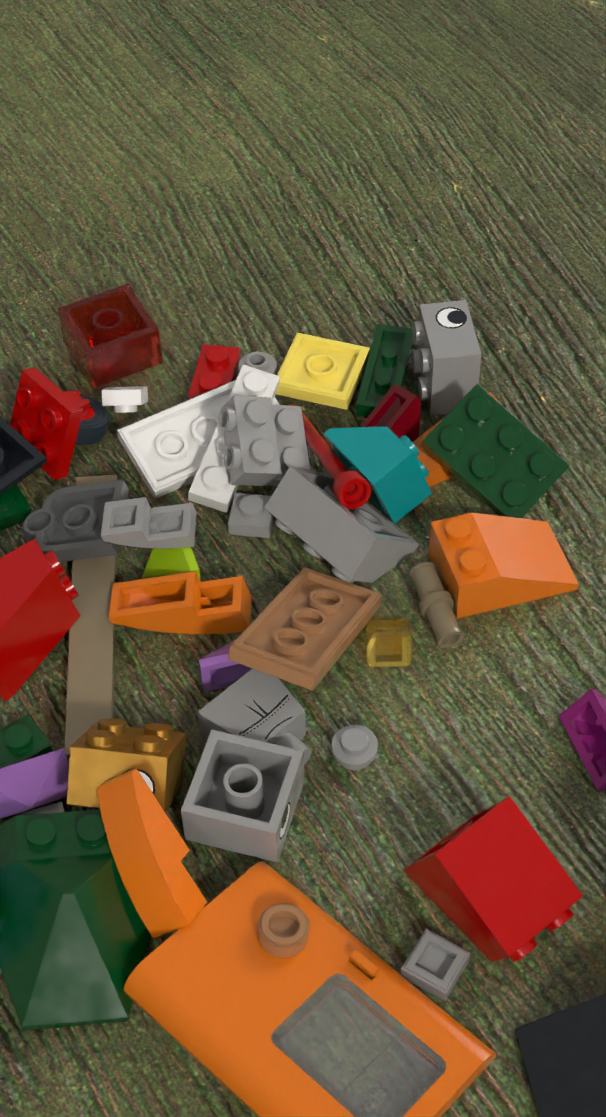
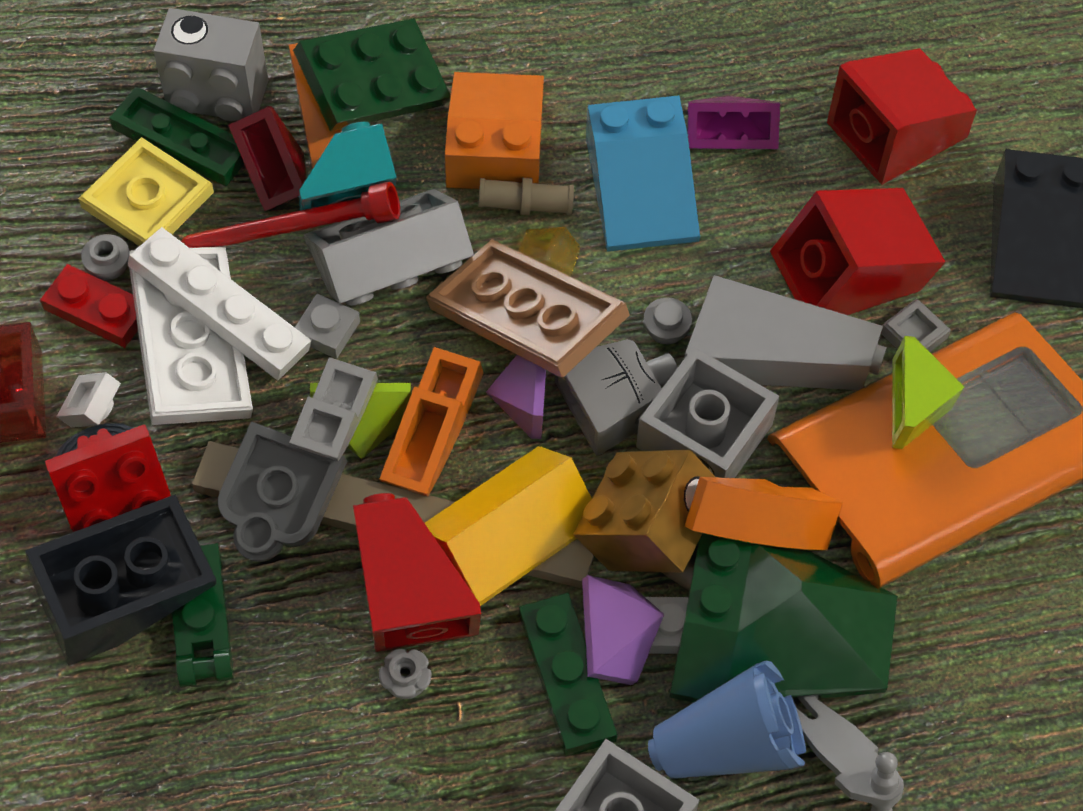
camera: 75 degrees left, 10 degrees up
light grey plate [219,395,310,486] -> none
medium nougat tile [257,903,310,958] -> none
none -> yellow slope [425,446,592,606]
none -> dark azure slope [586,95,700,252]
none -> light grey slope [684,275,887,390]
none -> lime slope [892,336,965,449]

